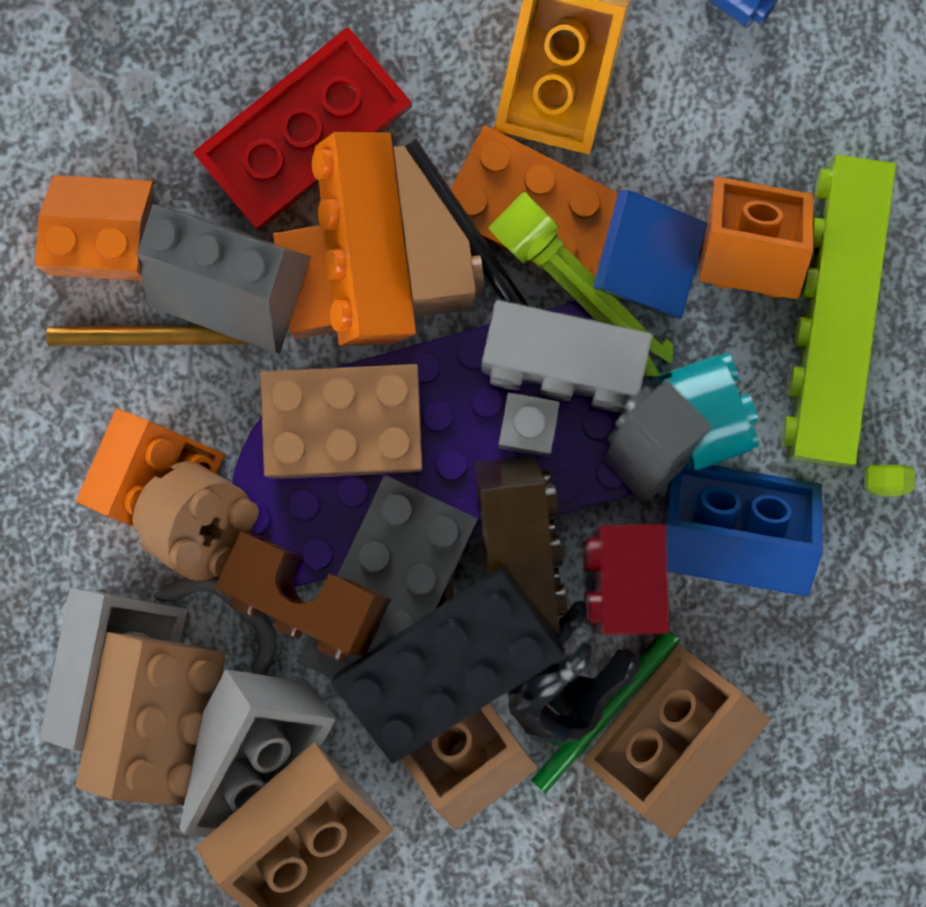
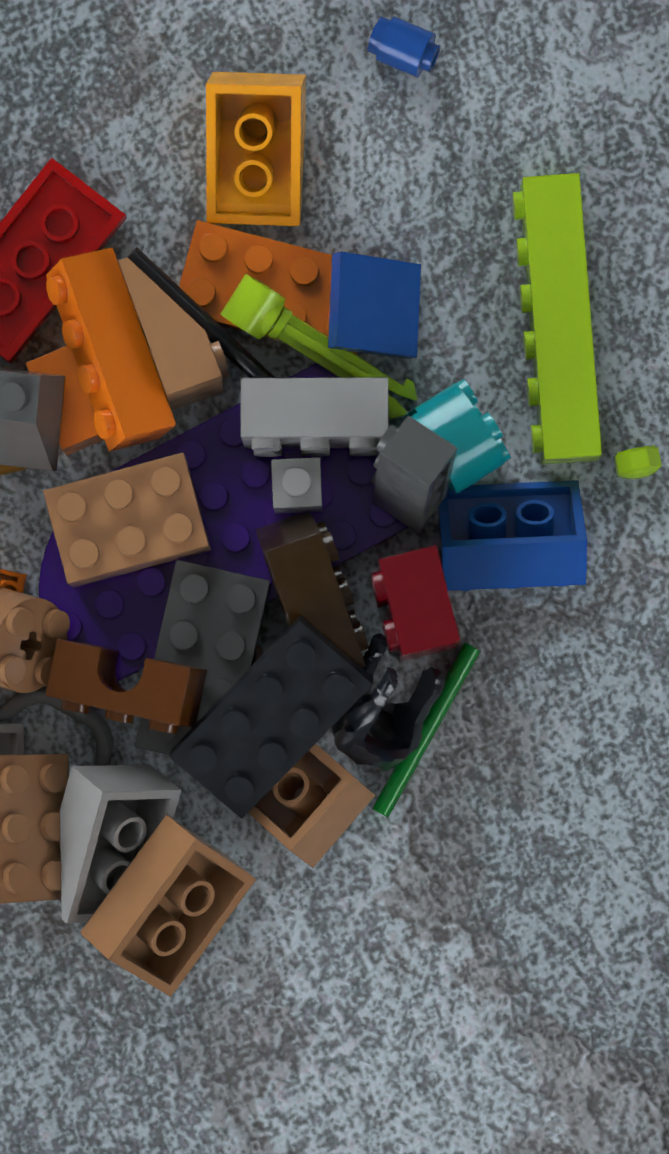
camera: 10 degrees left, 0 degrees up
medium nougat slope [581,644,771,839] -> none
orange slope [699,176,813,300] -> none

